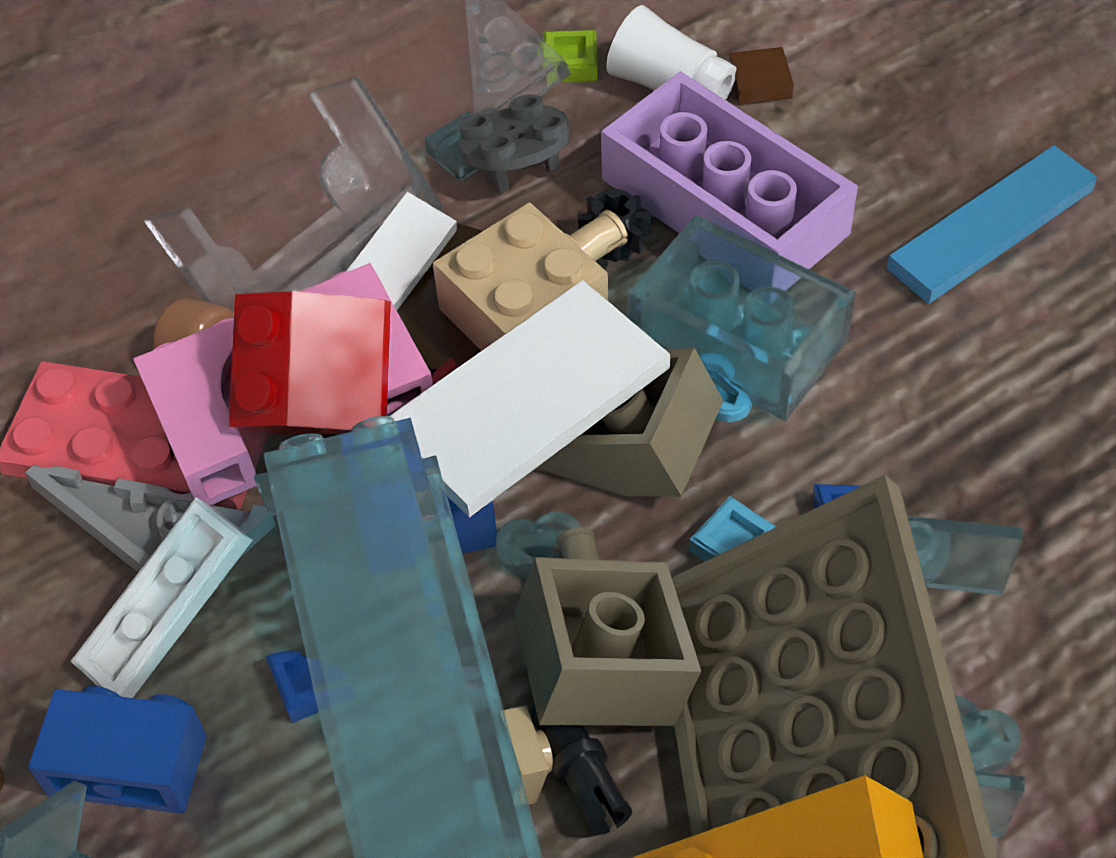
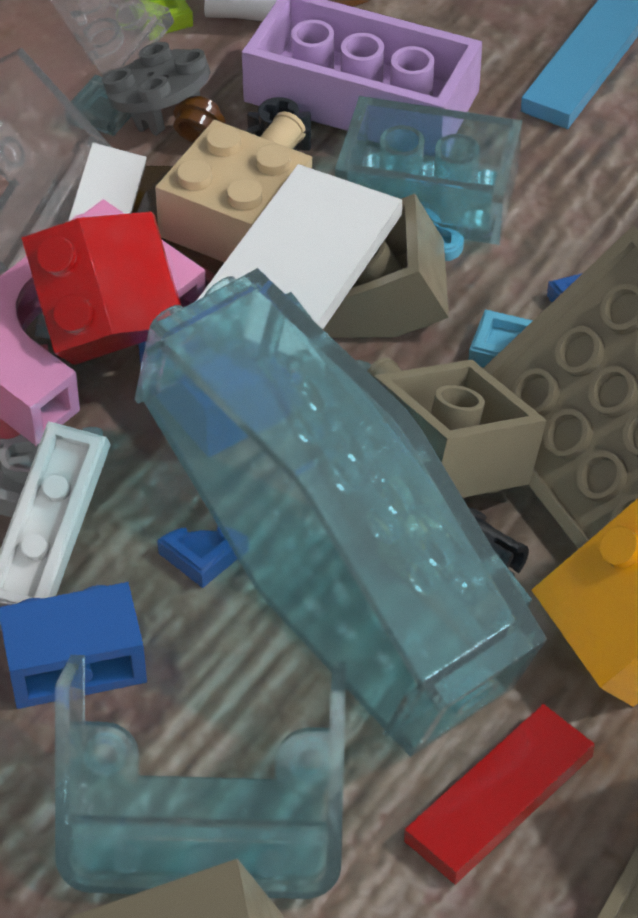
camera: 25 degrees left, 5 degrees down
none -> reddish brown plate [173,96,226,143]

